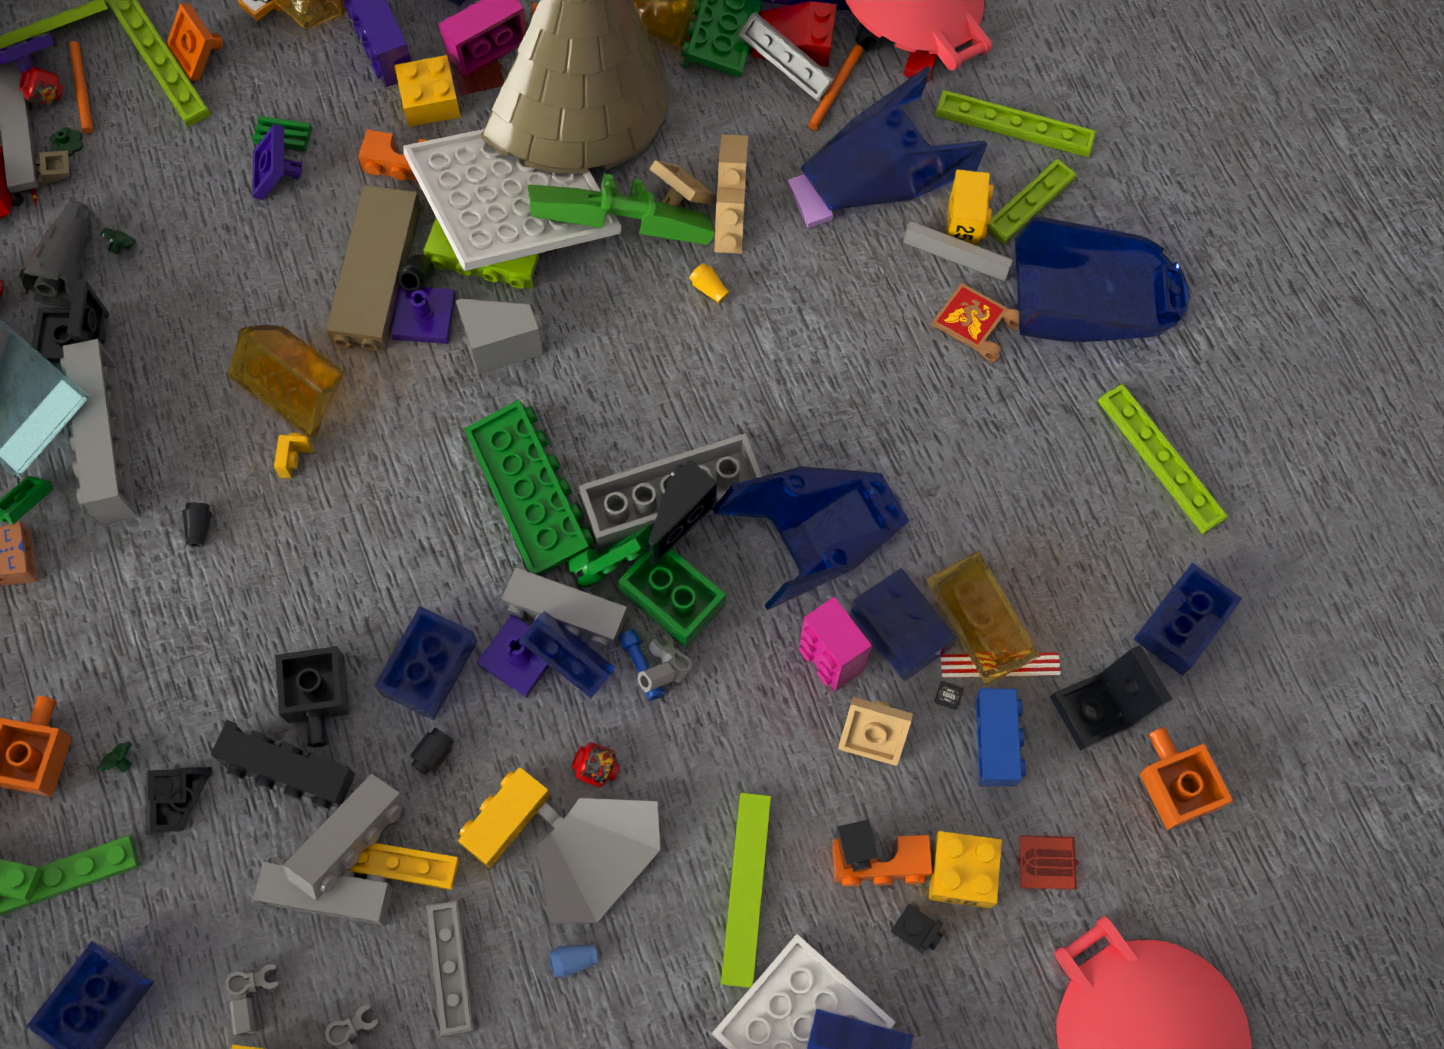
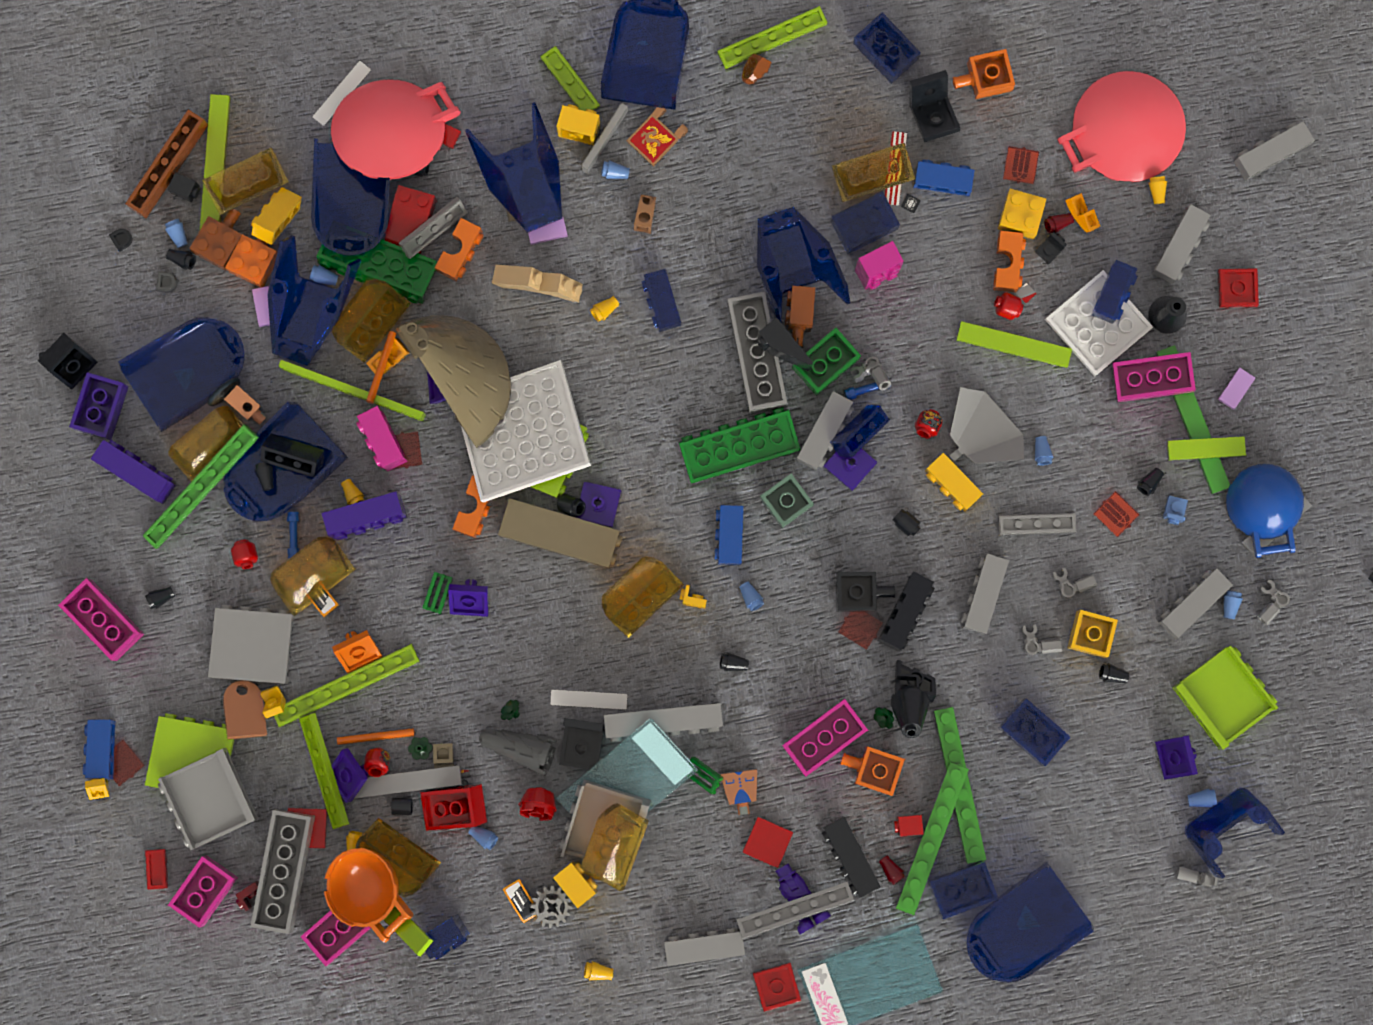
camera: 80 degrees left, 15 degrees up
light grey brick [283,773,403,901] -> none
yellow plate [346,843,459,890] -> none
clear blue brick [374,606,478,721] -> none
yellow brick [395,55,461,127] -> none
light grey slope [456,299,546,374] -> none
bright green piece [527,173,715,245] -> none
green plate [569,524,653,588] -> none
tan tile [650,160,717,206] -> none
orange bar [808,45,863,130] -> none
black brick [835,820,878,872] -> none
tan tile [838,697,913,766] -> none
lime tile [935,90,1097,158] -> none
none -> yellow cone [341,479,365,505]
none -> orange arch [435,218,484,282]
none -> white sticker [550,690,627,709]
none -> medium blue cone [601,160,630,179]
none -> medium nougat leg [634,194,656,234]
none -> clear blue brick [641,269,681,332]
none -> blue brick [715,505,743,565]
none -> medium blue cone [739,581,764,611]
none -> dark orange rock [742,54,772,85]
none -> sand green brick [760,473,814,529]
none -> dark pink brick [781,699,868,777]
none -> dark orange brick [785,286,815,348]
none -> clear red piece [838,612,883,650]
none -> black cone [891,686,930,738]
none -> red head [994,292,1024,320]
none -> light grey sticker [1016,283,1036,303]
none -> dark red cone [1044,213,1074,234]
none -> light orange slope [1065,193,1101,233]

